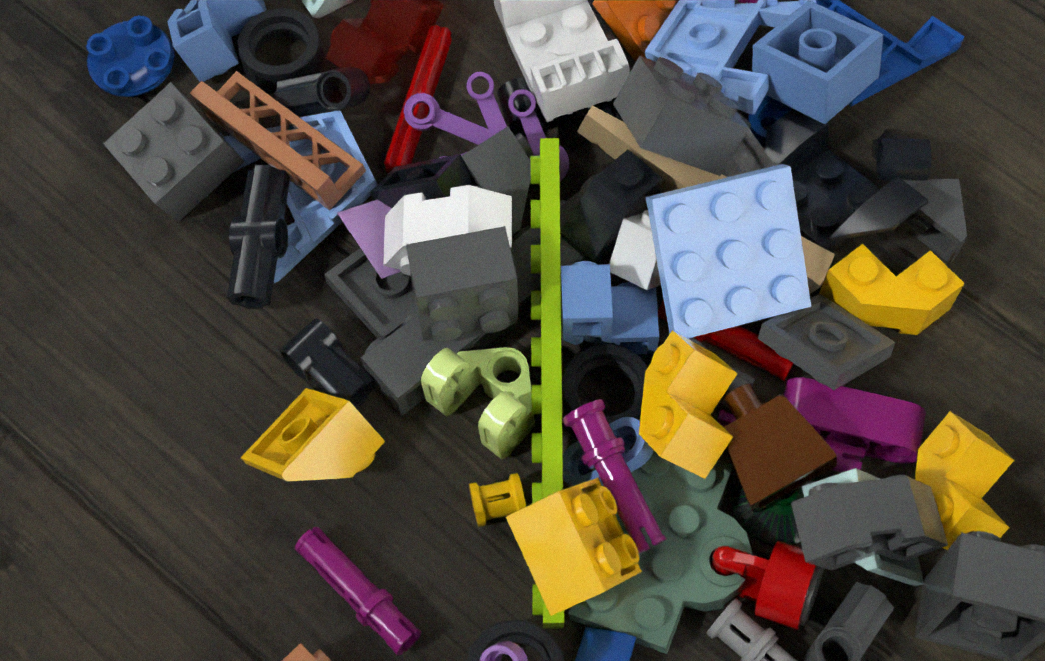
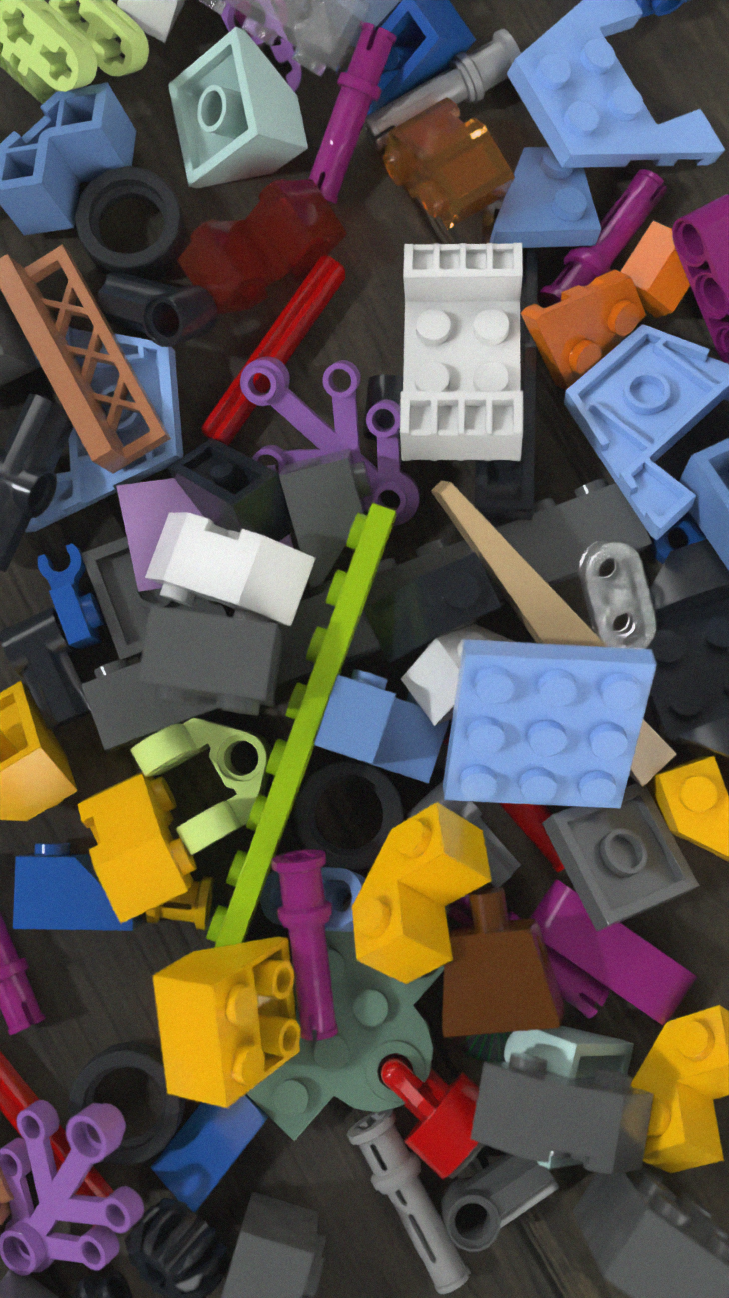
camera: 20 degrees right, 20 degrees up
dark grey brick [613,56,749,176] -> none
none -> blue slope [13,842,143,931]
none -> blue plate [38,543,104,650]
none -> yellow brick [77,771,197,924]

